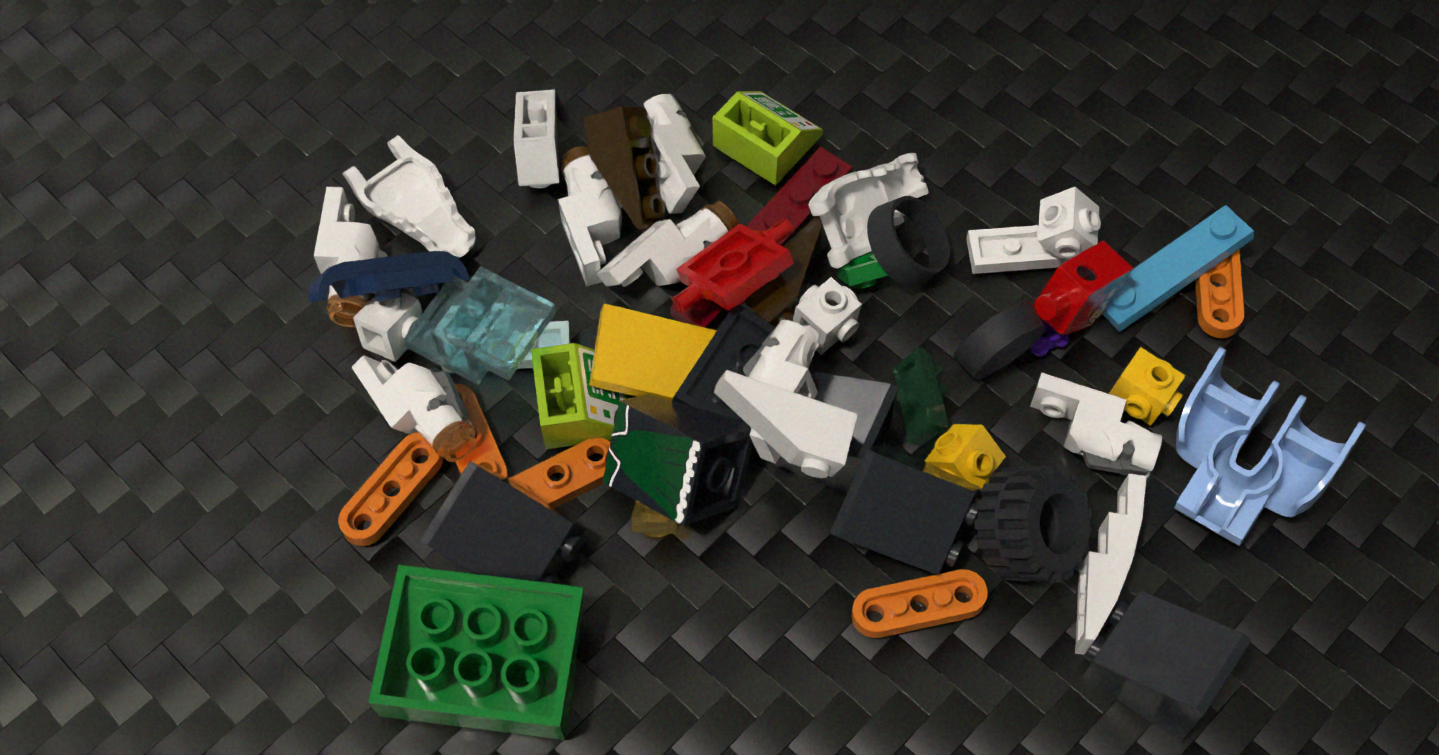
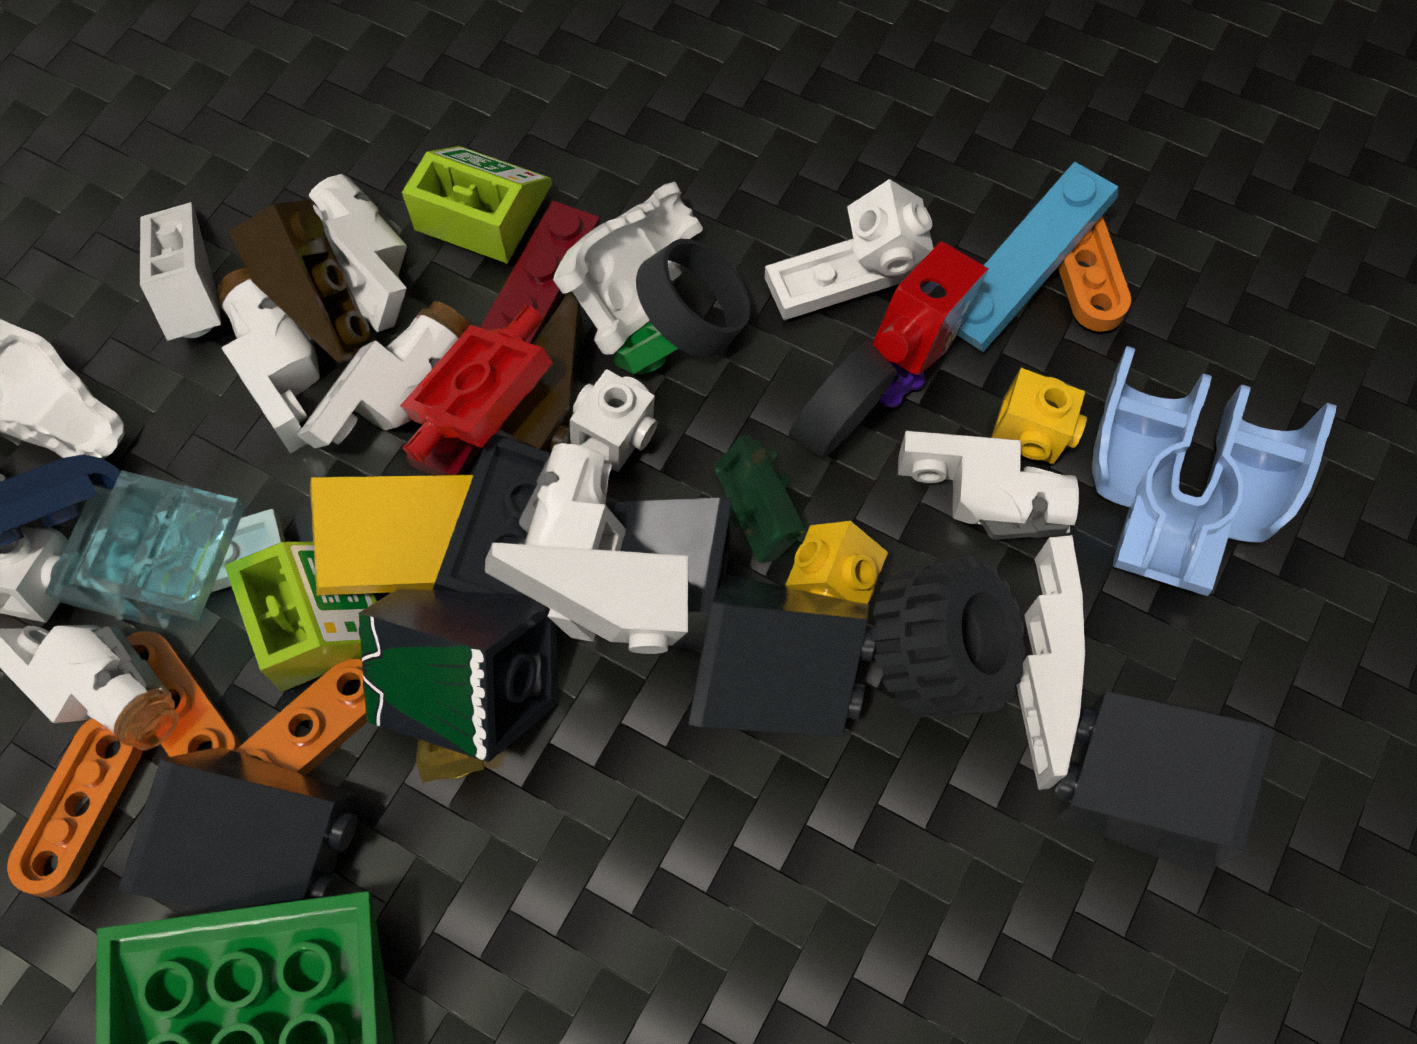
camera: 15 degrees left, 5 degrees up
orange plate [851,569,988,638] -> none

